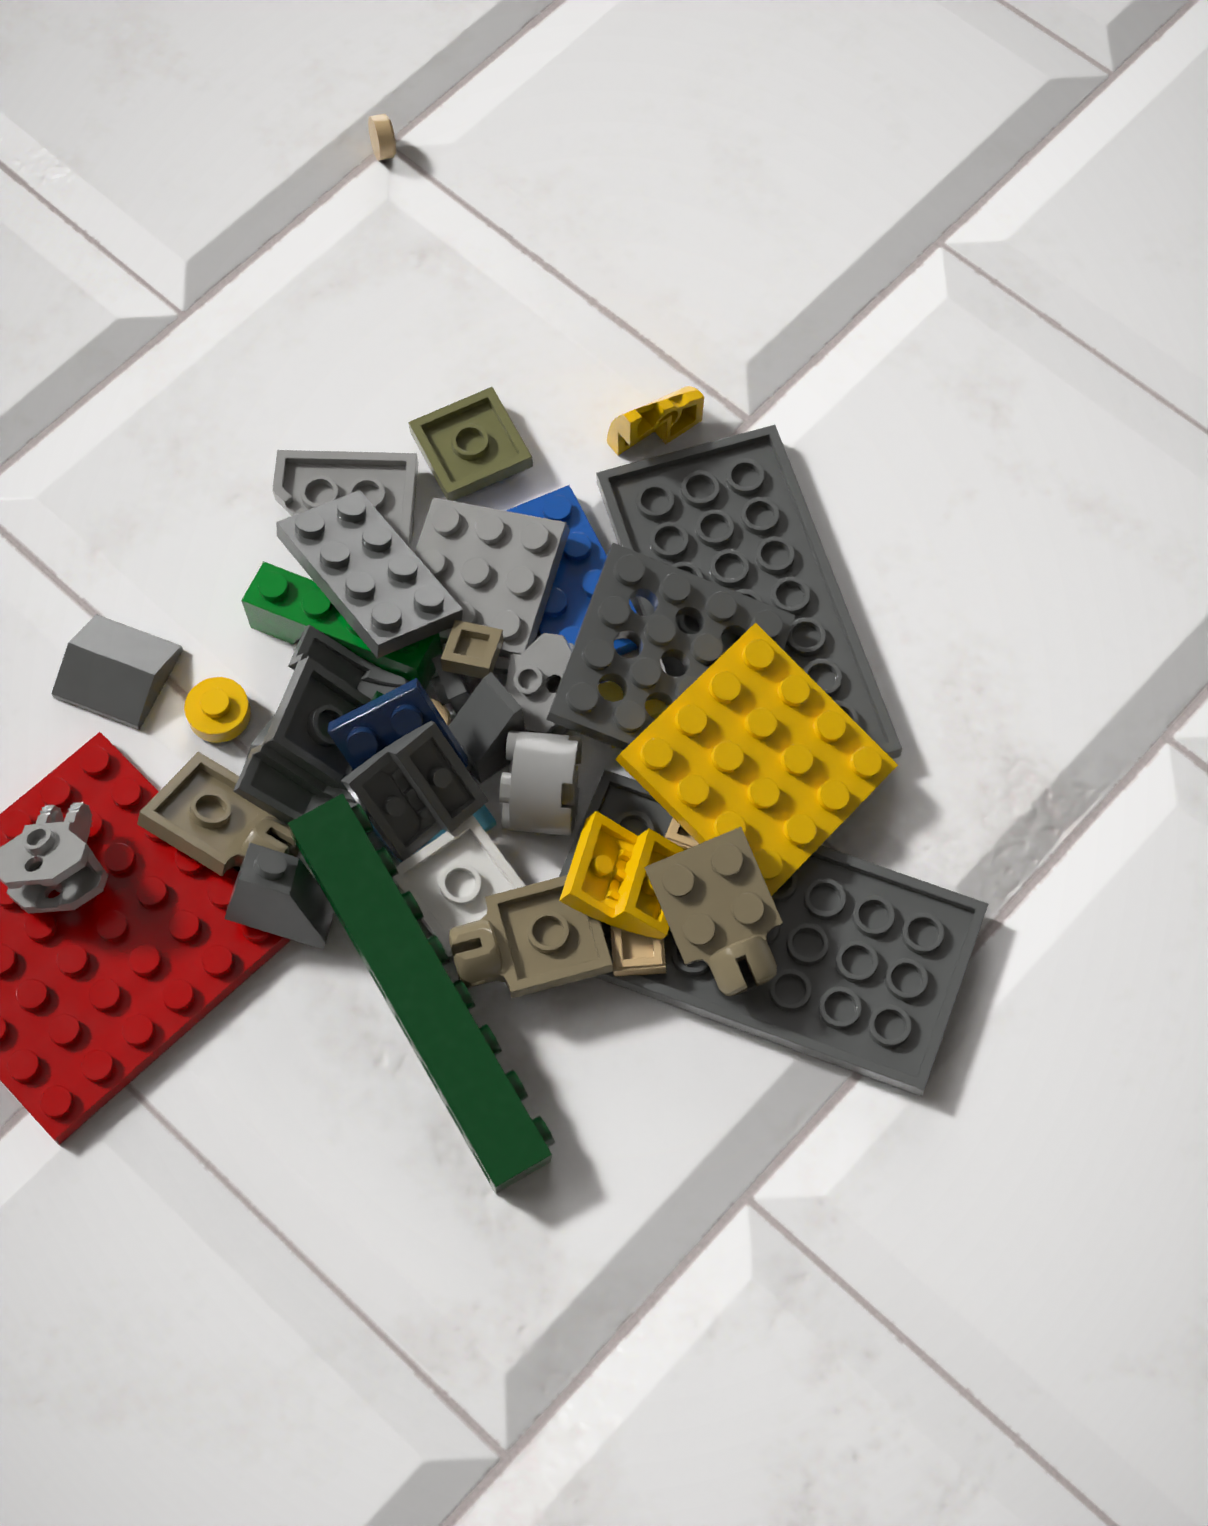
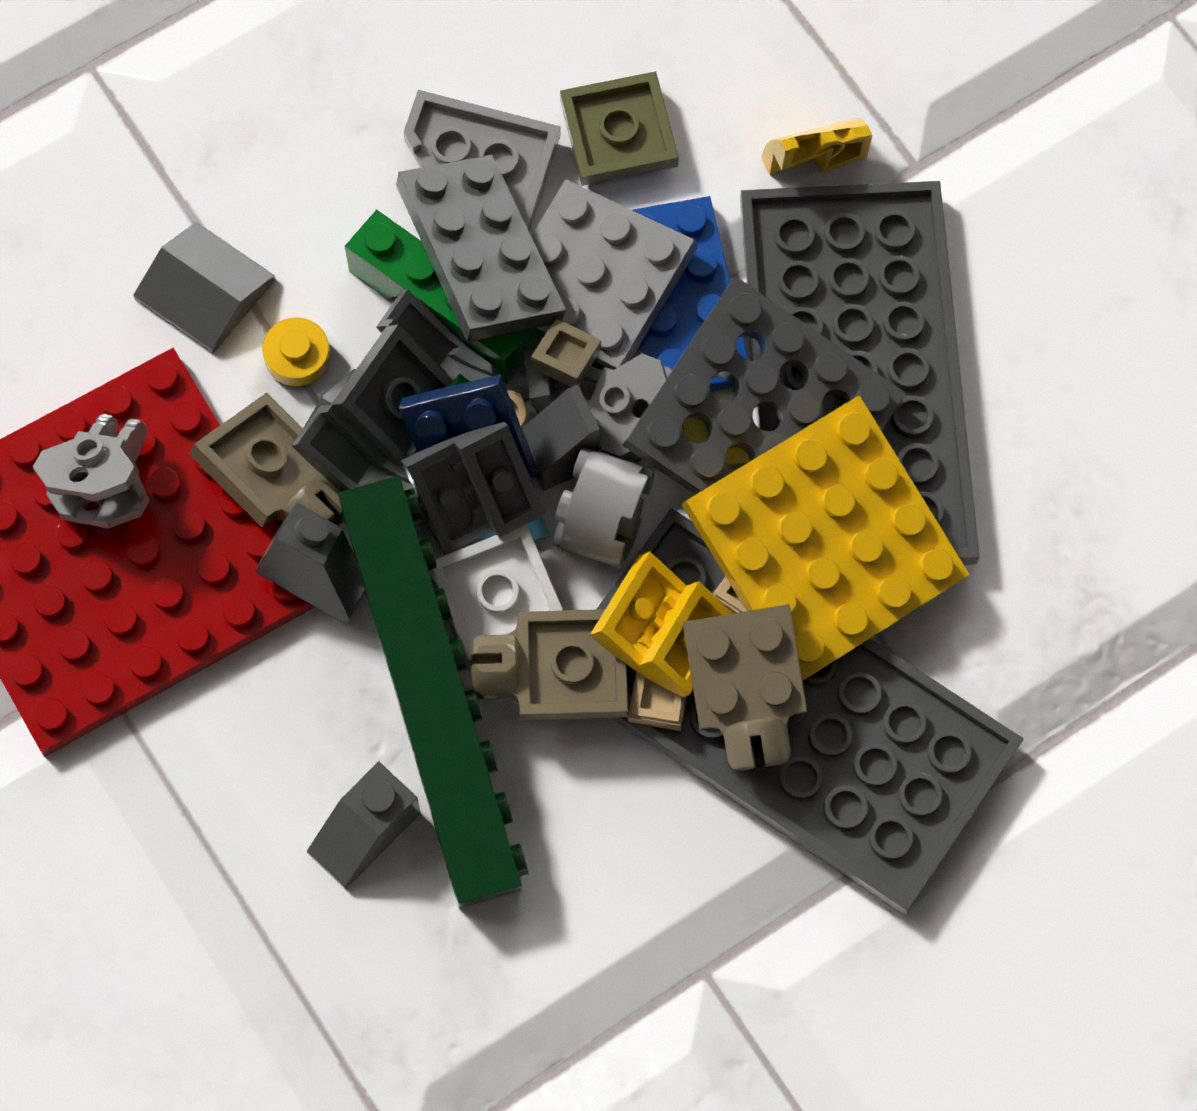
camera: 10 degrees right, 5 degrees up
none -> dark grey slope [307,761,421,889]

